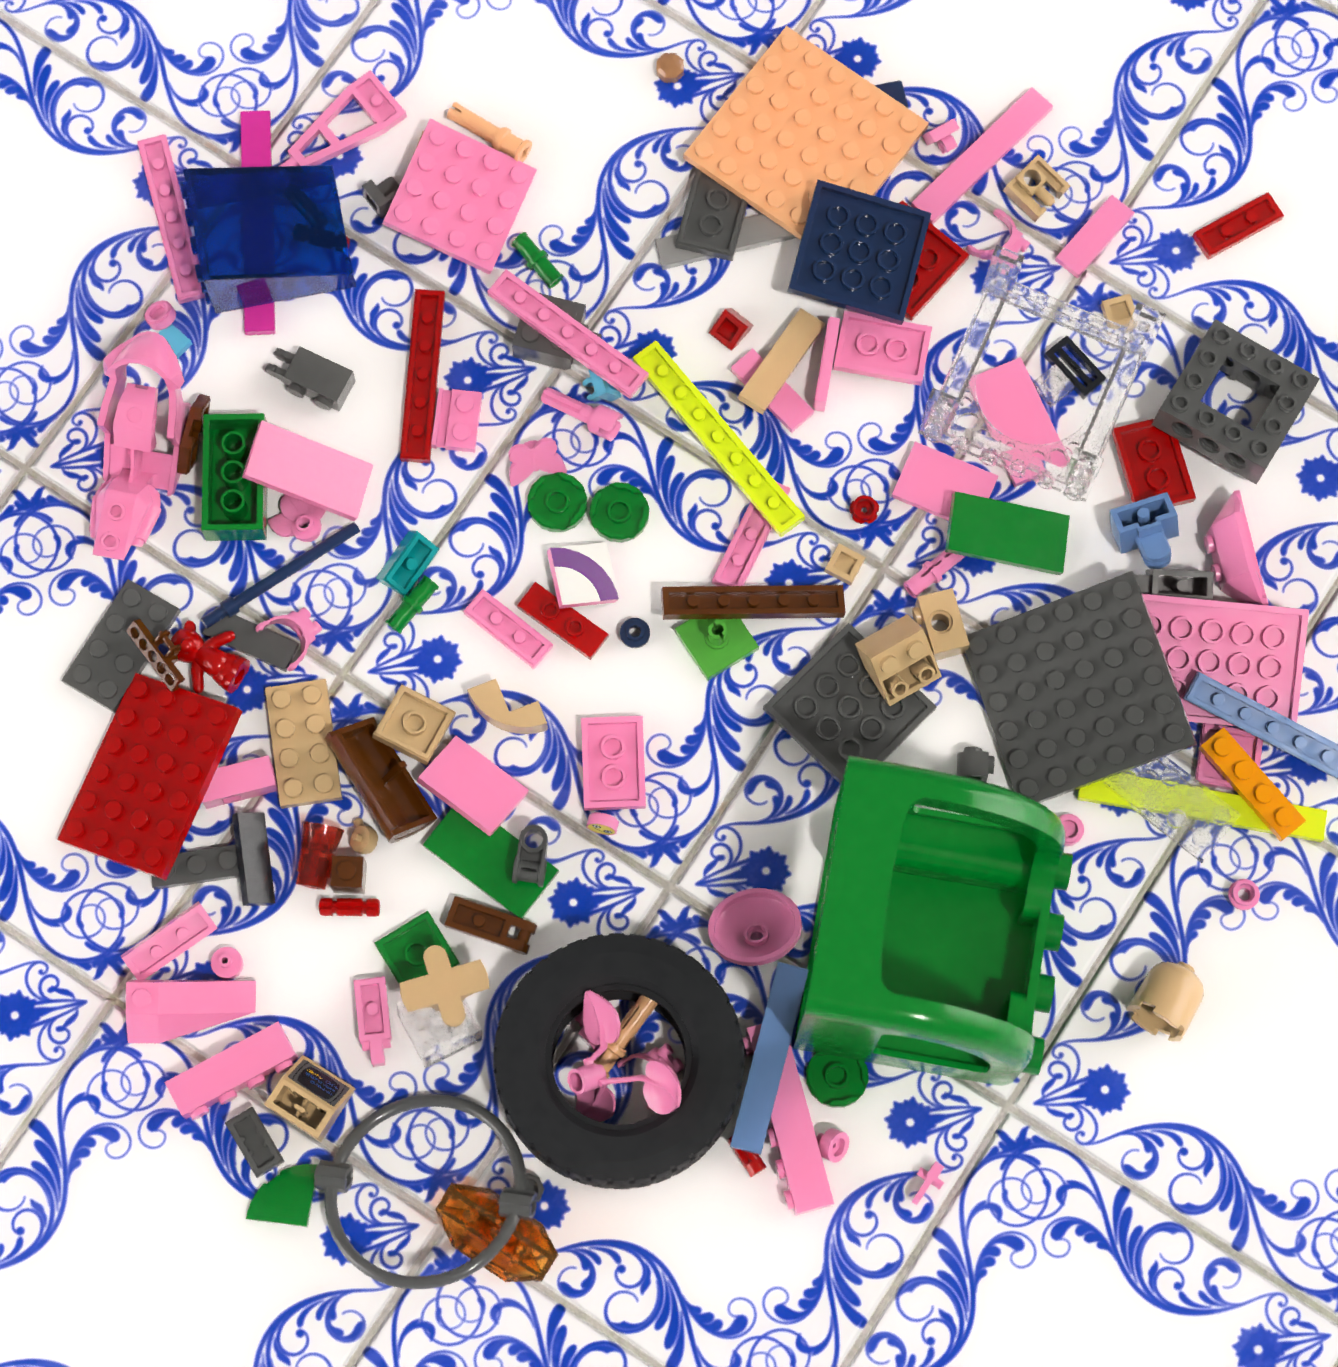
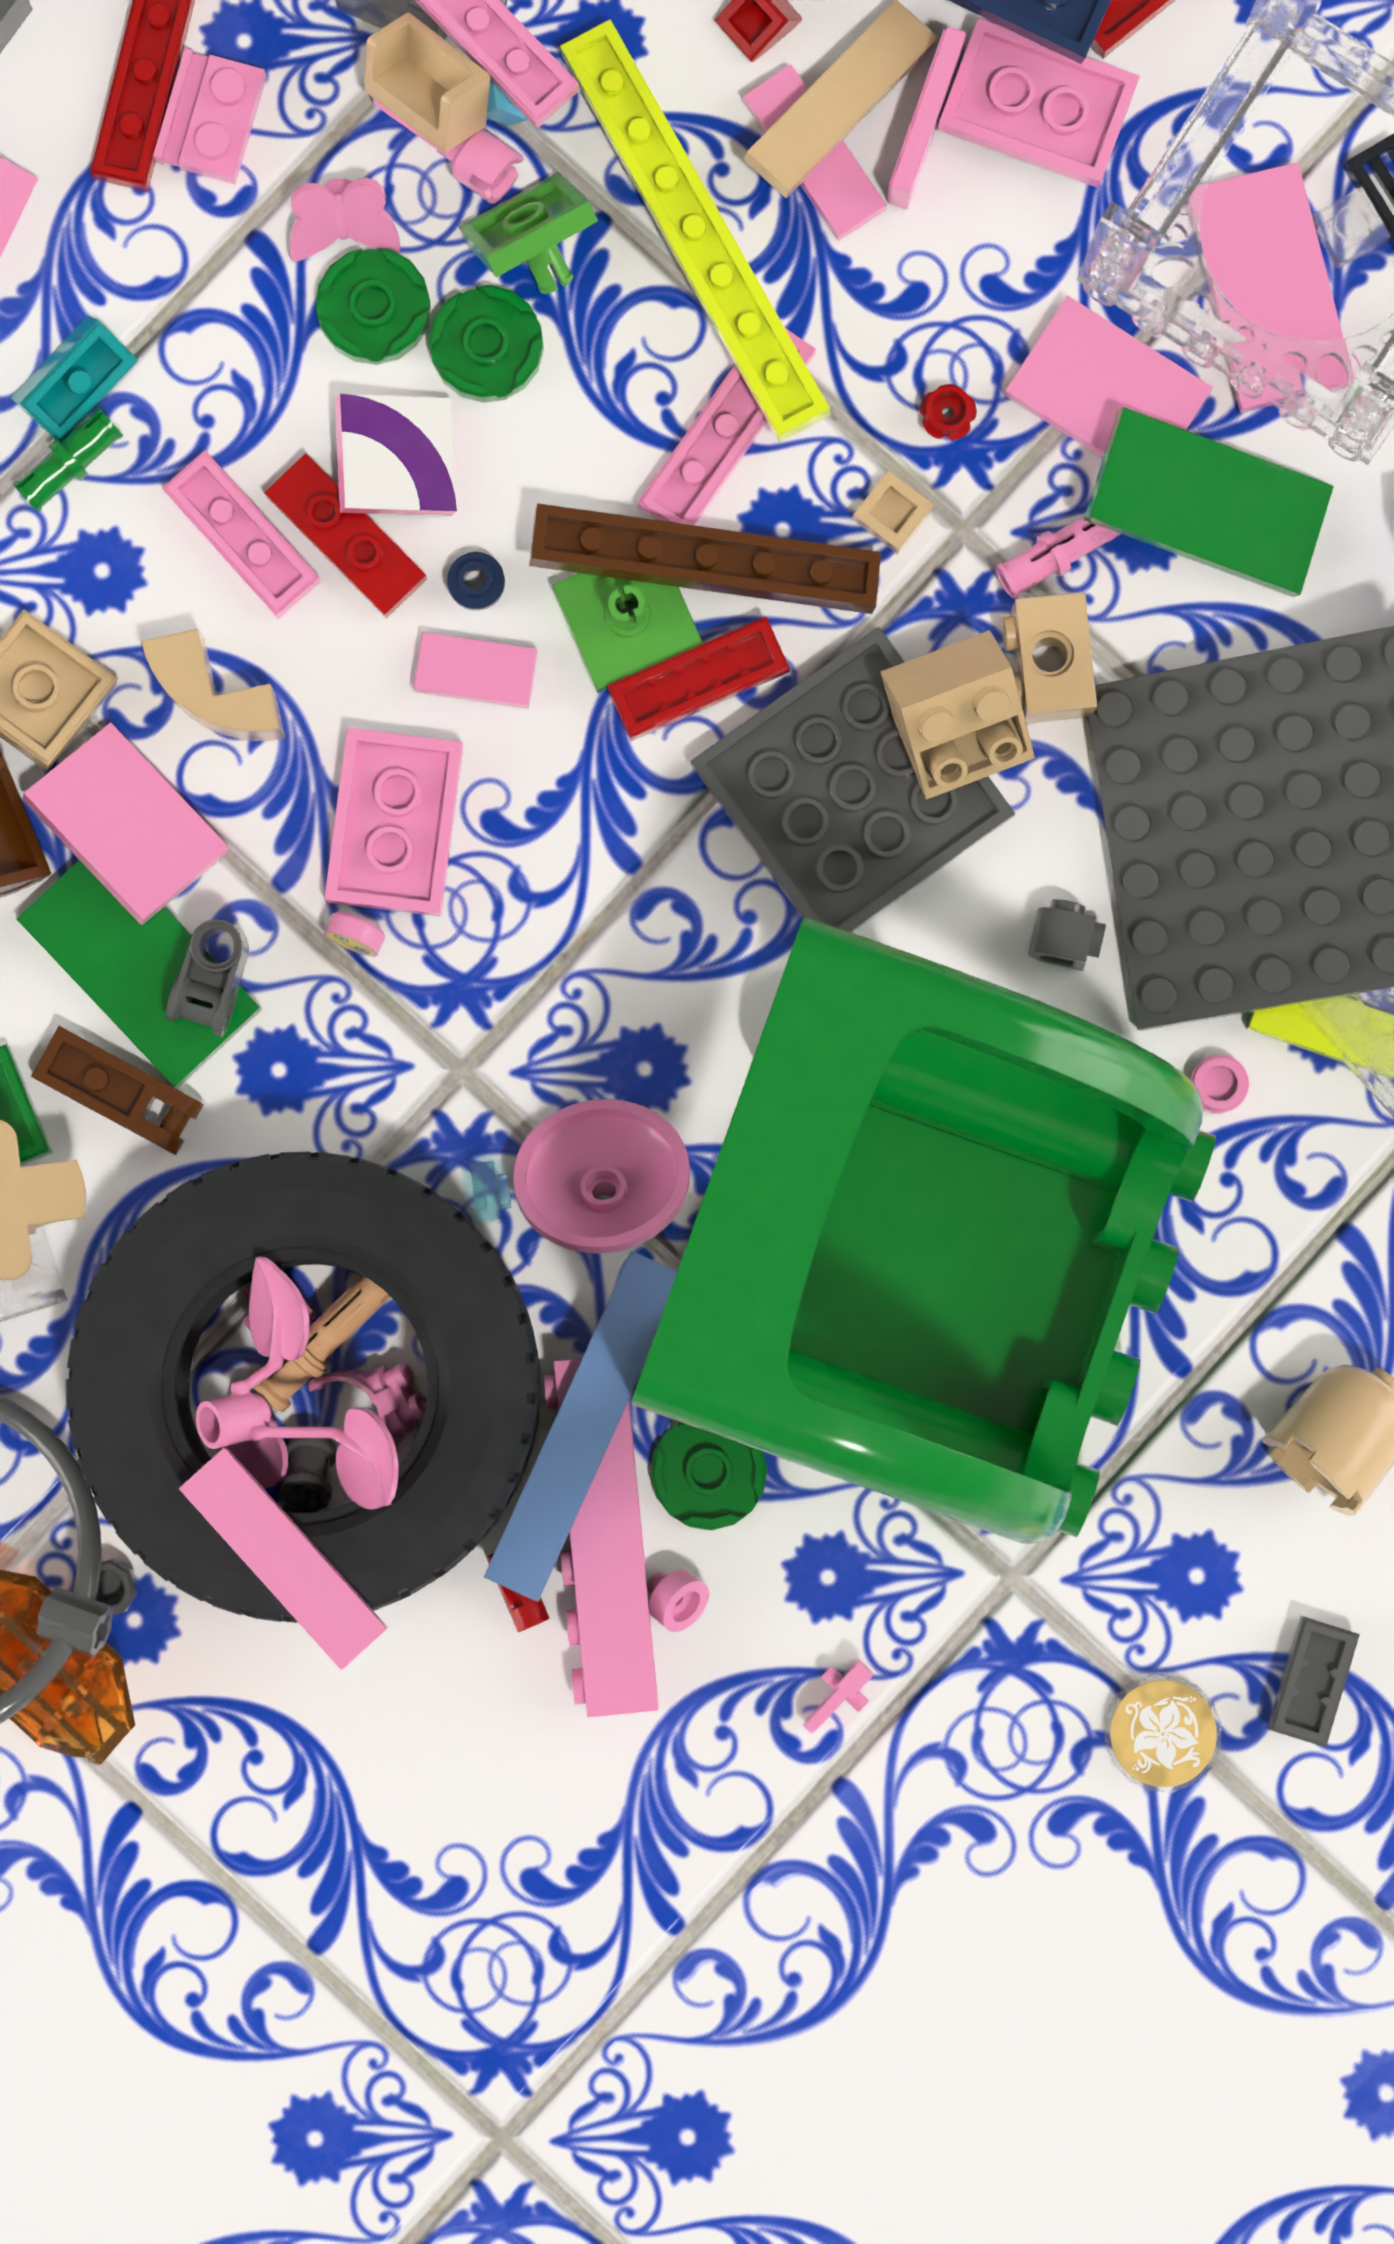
camera: 10 degrees right, 10 degrees up
none -> bright pink tile [179,1447,388,1670]
none -> dark grey bush [279,1438,337,1511]
none -> tan panel [364,12,491,153]
none -> bright pink tile [414,632,538,709]
none -> bright green tile [459,172,598,294]
none -> clear light blue plate [470,1161,512,1225]
none -> red plate [607,616,790,741]
none -> tile [1103,1674,1222,1792]
none -> dark grey plate [1267,1615,1360,1748]

